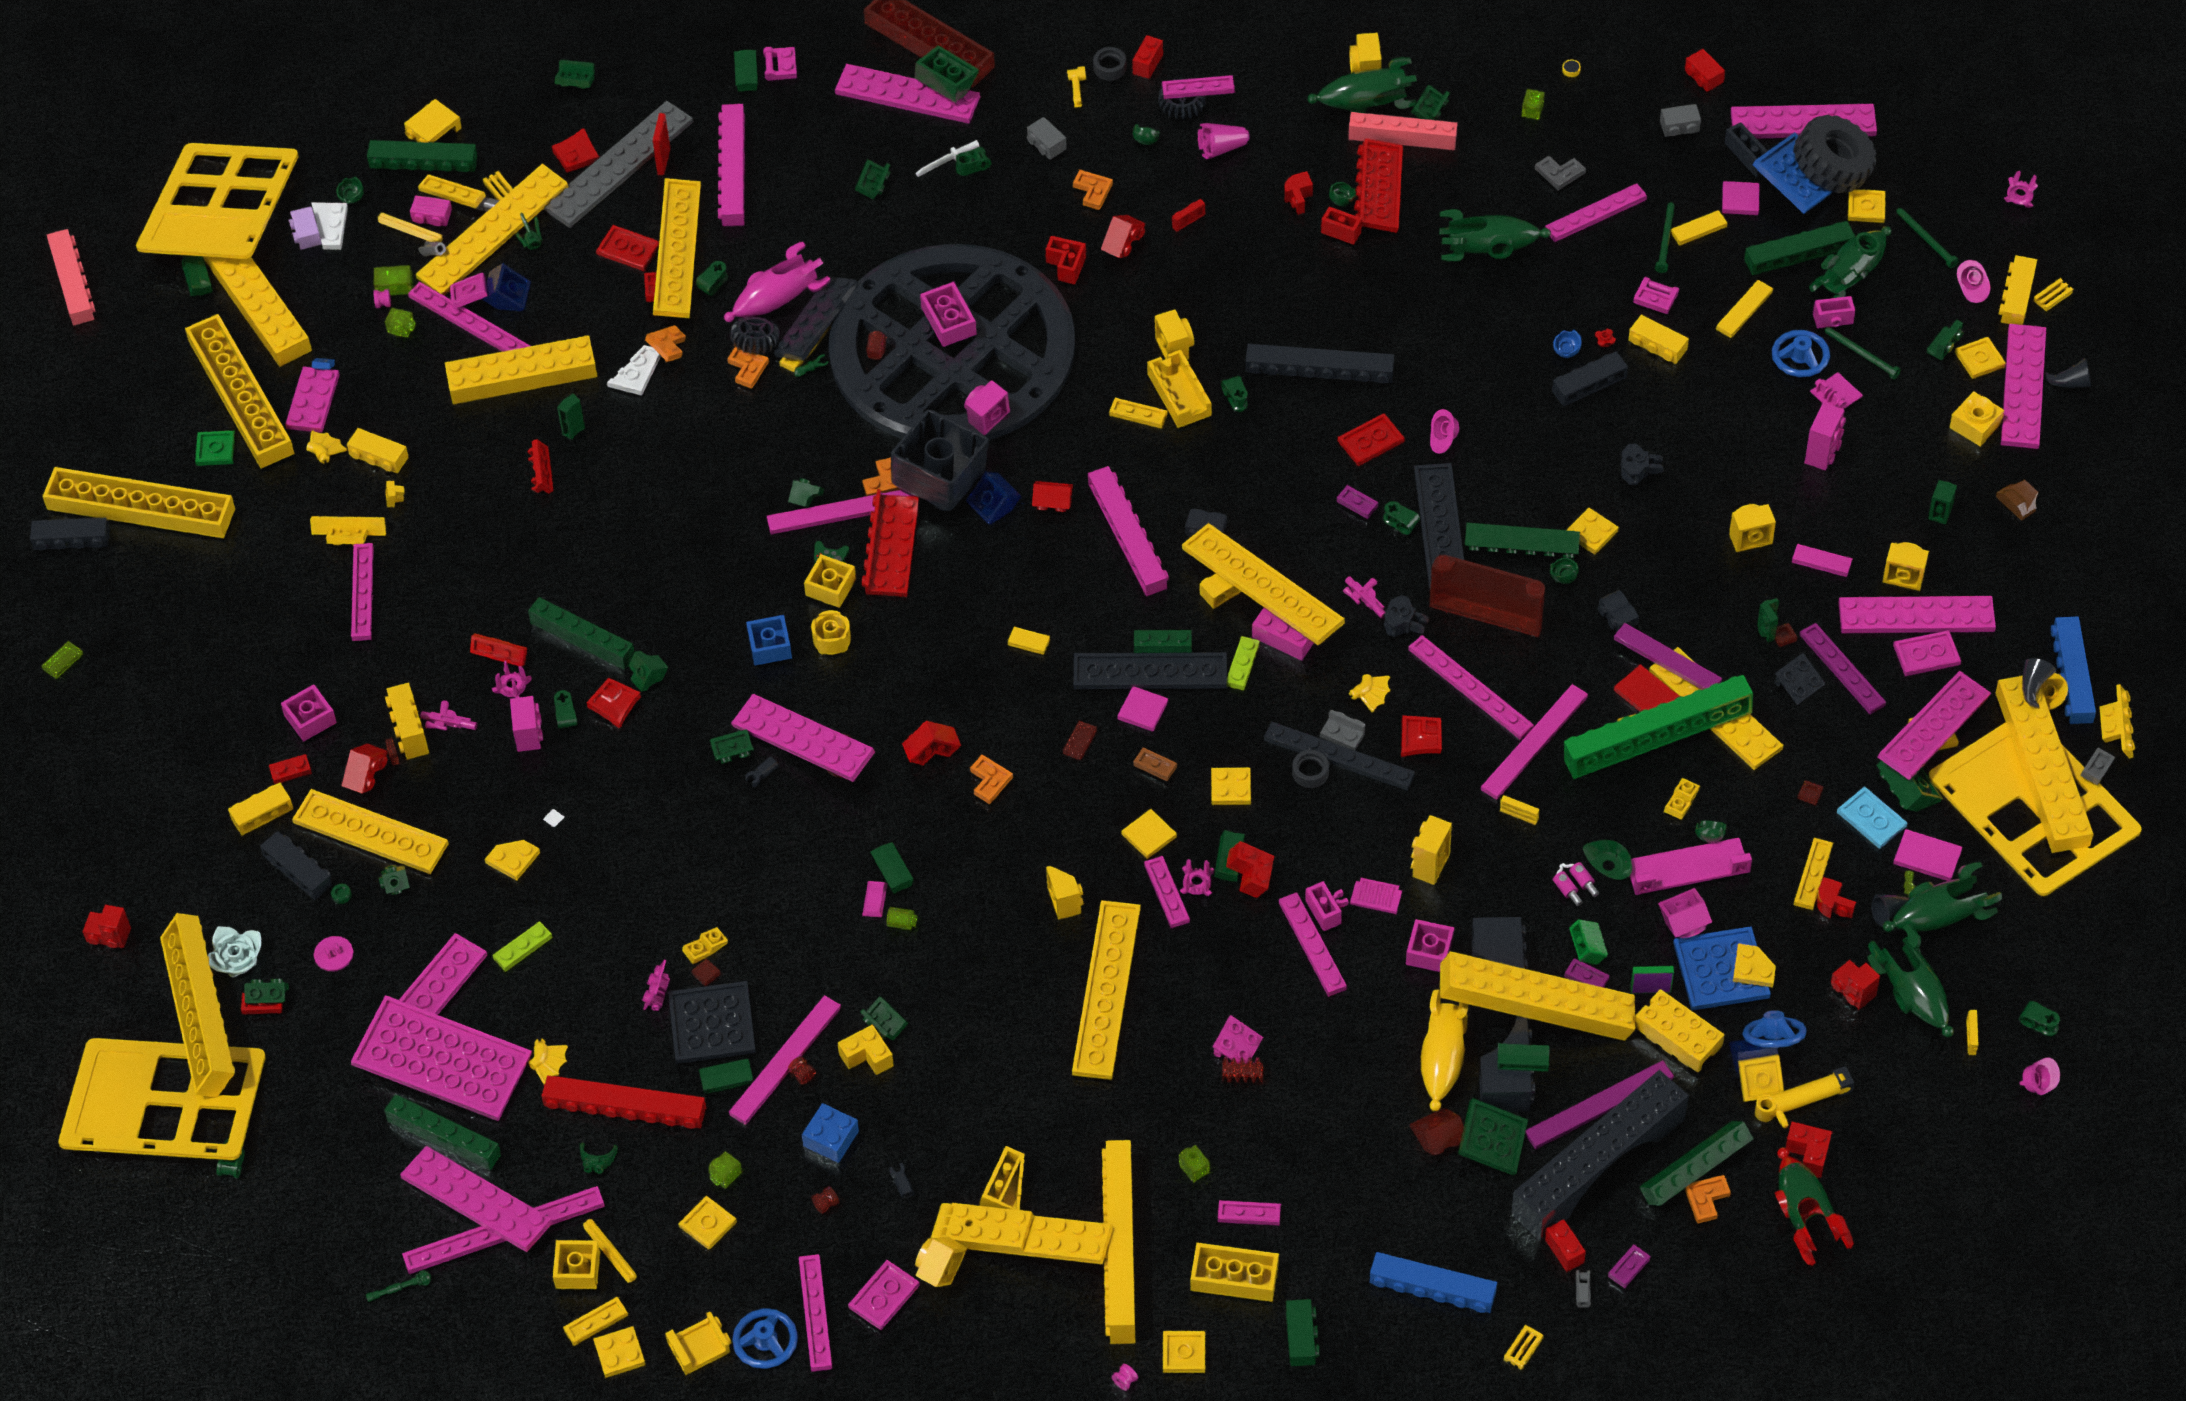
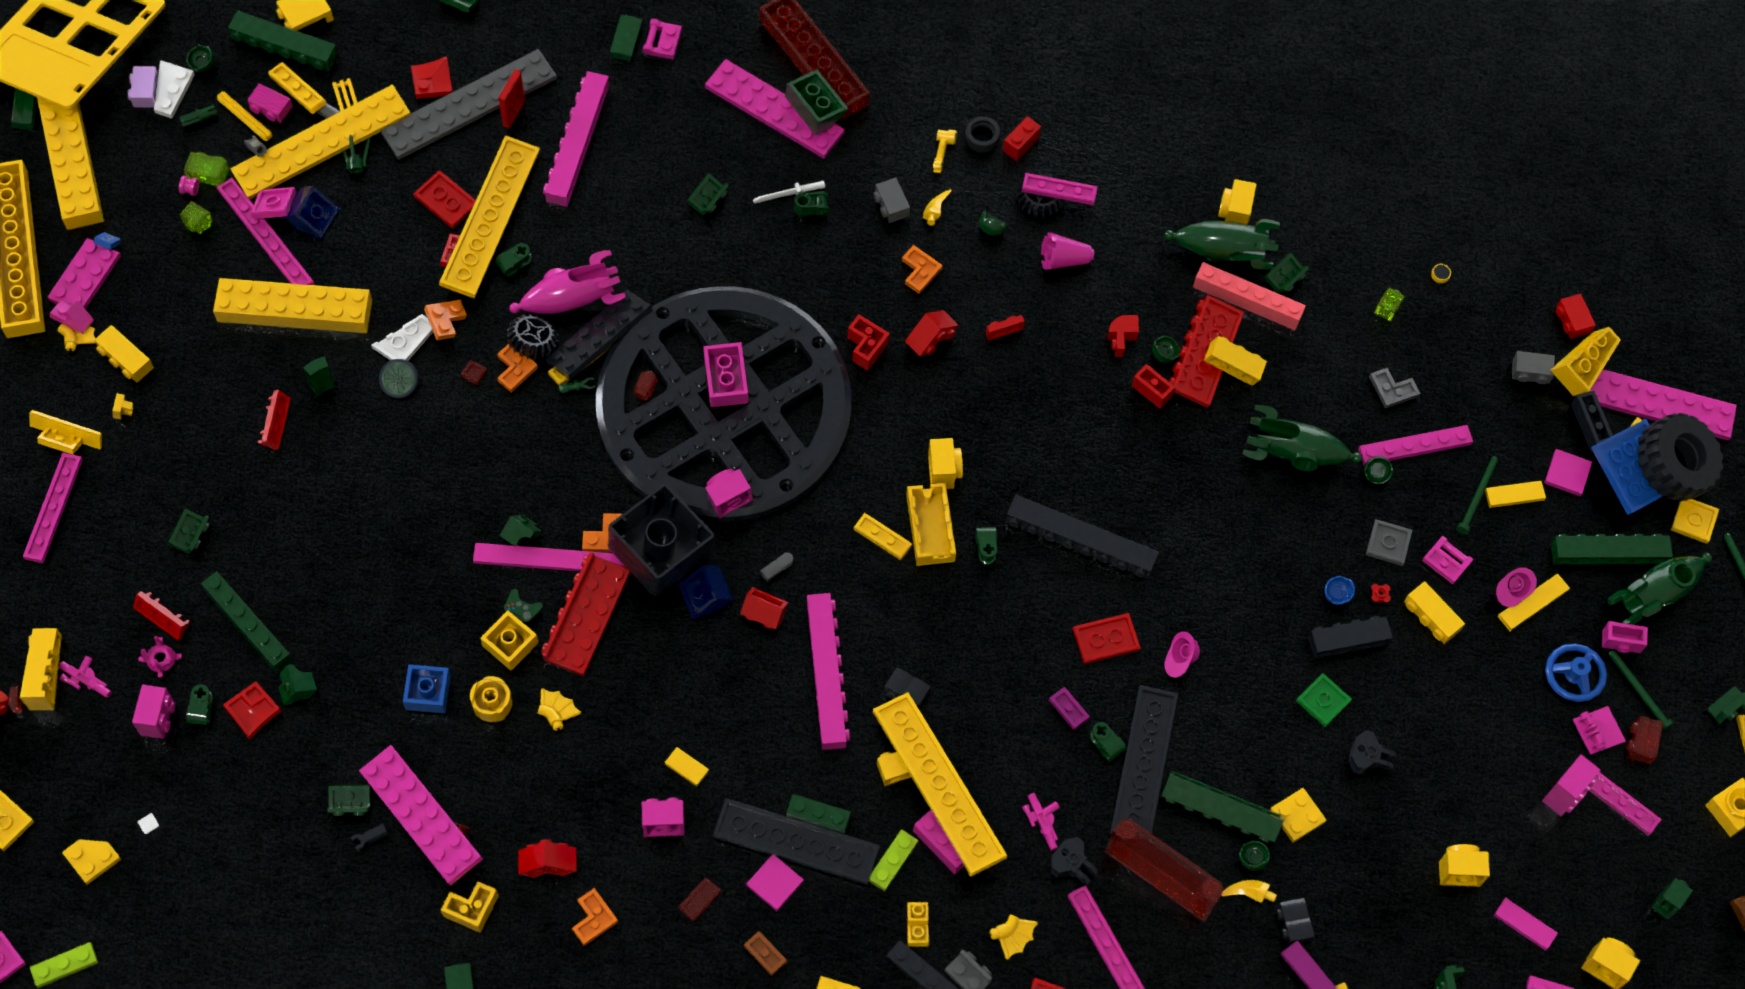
camera: 10 degrees right, 10 degrees up
none -> dark pink slope [50,300,94,334]
none -> dark green bracket [167,508,209,554]
none -> dark green axle [180,104,217,127]
none -> dark green wheel [379,359,418,399]
none -> yellow brick [441,882,498,933]
none -> clear red tile [460,360,487,385]
none -> yellow arm [538,688,581,731]
none -> dark pink brick [642,798,685,837]
none -> dark grey bar [760,553,793,582]
none -> yellow slope [907,902,929,947]
none -> yellow bar [923,189,952,225]
none -> yellow brick [1204,336,1267,386]
none -> yellow bar [1221,880,1277,903]
none -> green tile [1296,673,1352,728]
none -> dark green hair [1364,456,1393,484]
none -> dark grey tile [1366,519,1413,566]
none -> dark pink piece [1496,568,1537,607]
none -> yellow wedge [1550,327,1620,396]
none -> dark pink tile [1589,772,1662,836]
none -> clear red brick [1626,716,1663,764]

